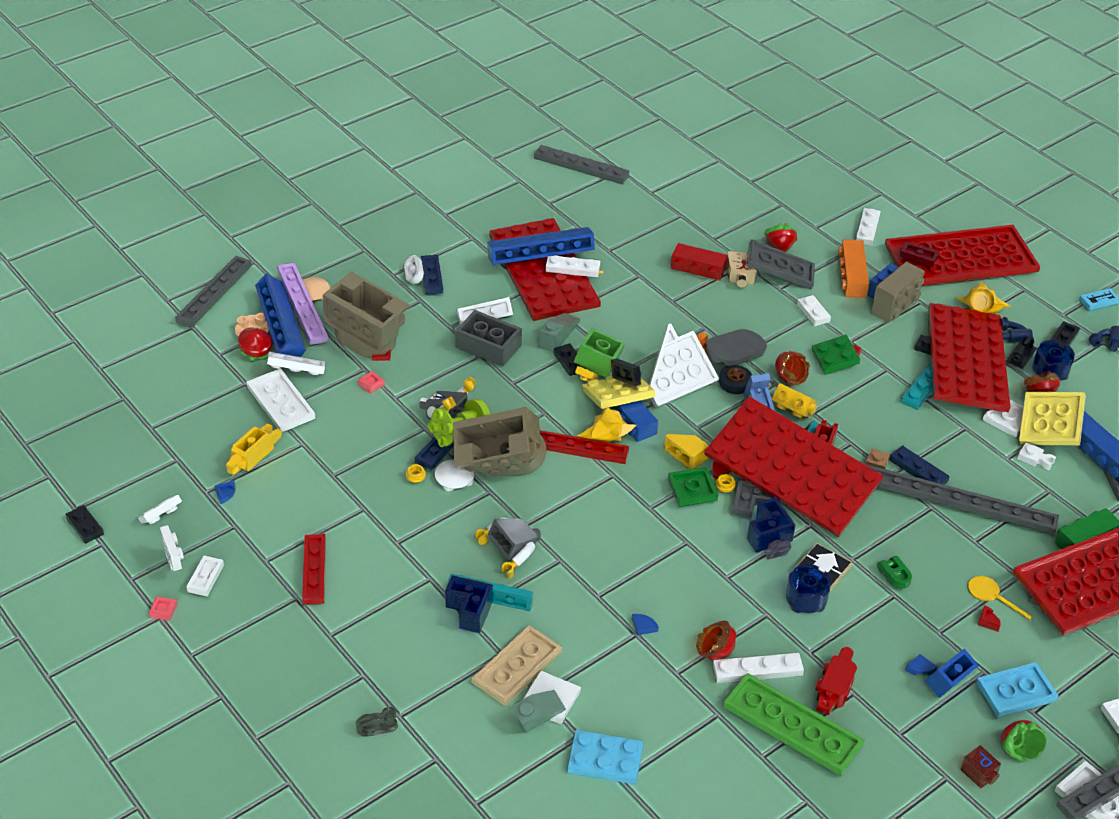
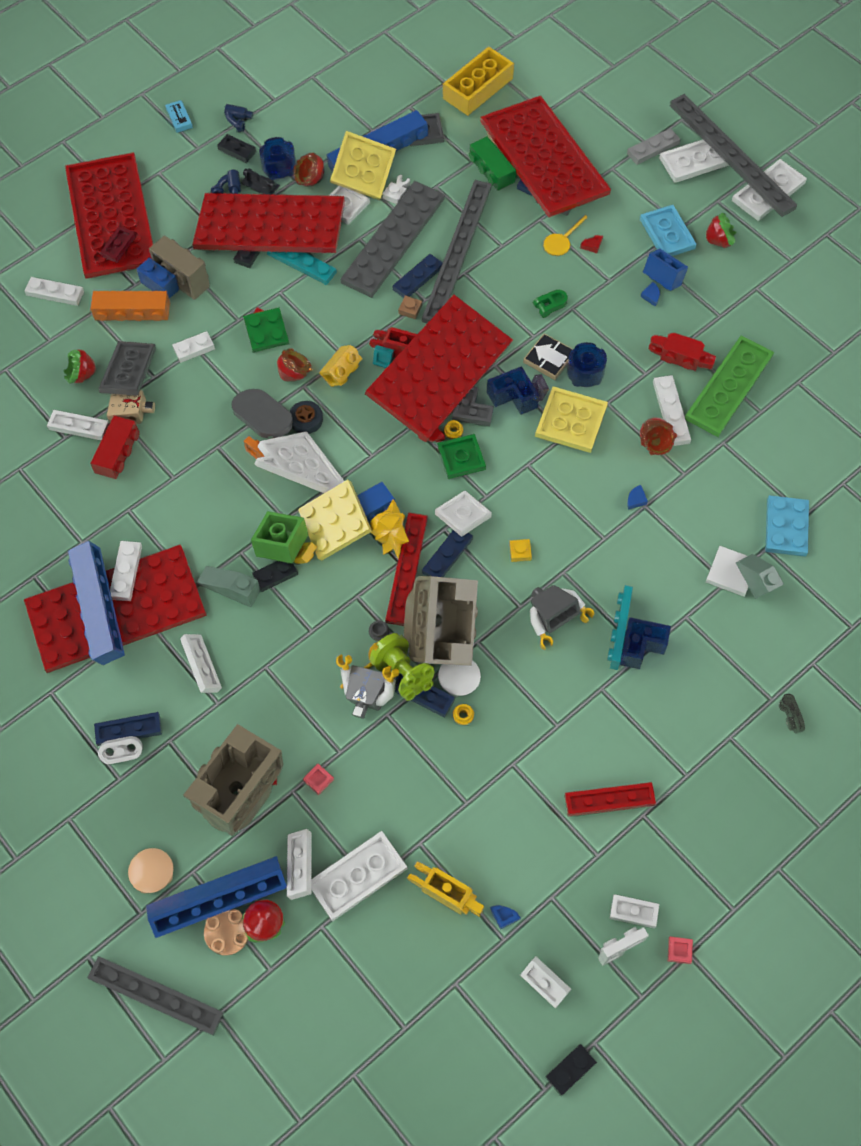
camera: 90 degrees left, 20 degrees up
lavender plate [277,263,328,345] -> none
dark grey brick [455,310,522,366] -> none
tan tile [472,625,562,706] -> none
black plate [611,358,641,386] -> none
yellow slope [664,434,709,469] -> none
medium blue bracket [744,373,775,411] -> none
yellow hair [955,282,1011,314] -> none
clear red brick [960,745,1001,788] -> none
none -> white plate [47,410,109,440]
none -> dark grey plate [340,181,445,298]
none -> dark blue plate [422,530,473,577]
none -> white tile [435,491,492,537]
none -> yellow plate [509,539,532,562]
none -> light yellow plate [535,387,608,453]

